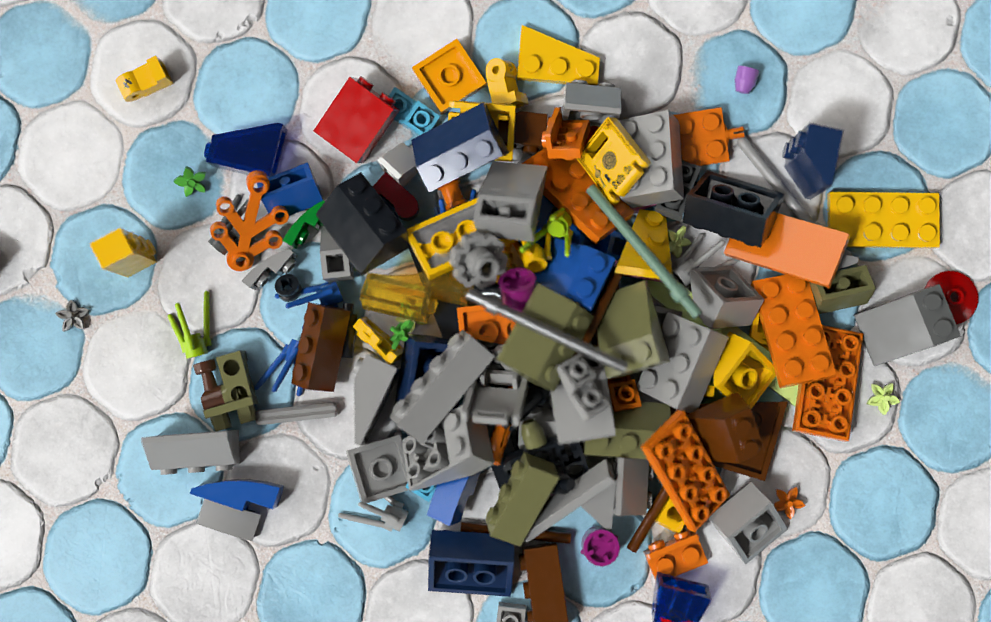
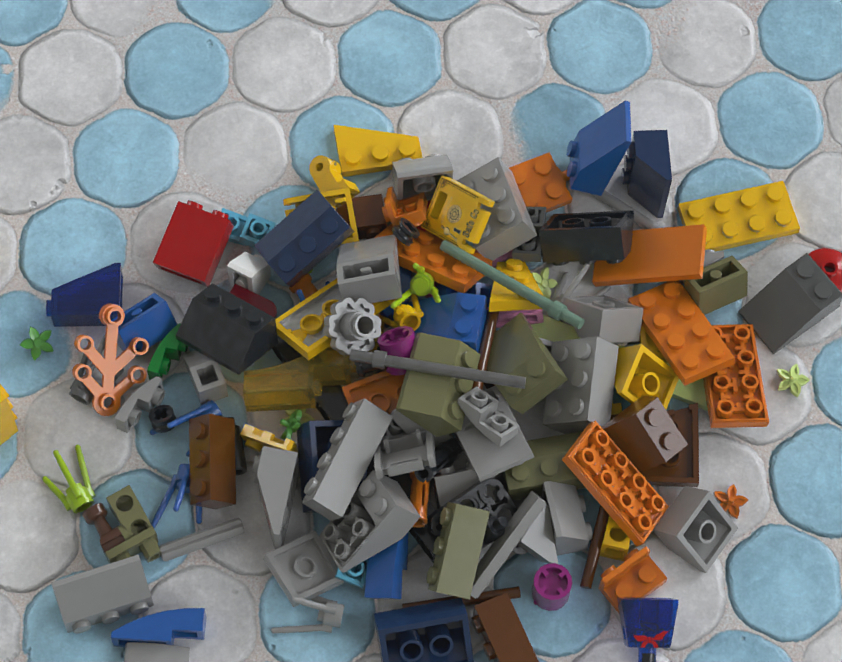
camera: 20 degrees left, 20 degrees down
light orange plate [412,39,487,114] -> none
olive hose [521,418,547,450] -> none
orange slope [607,375,642,412] -> none
medium lavender hose [734,66,759,94] -> none
none -> black bush [392,218,420,246]
none -> blue slope [566,101,632,196]

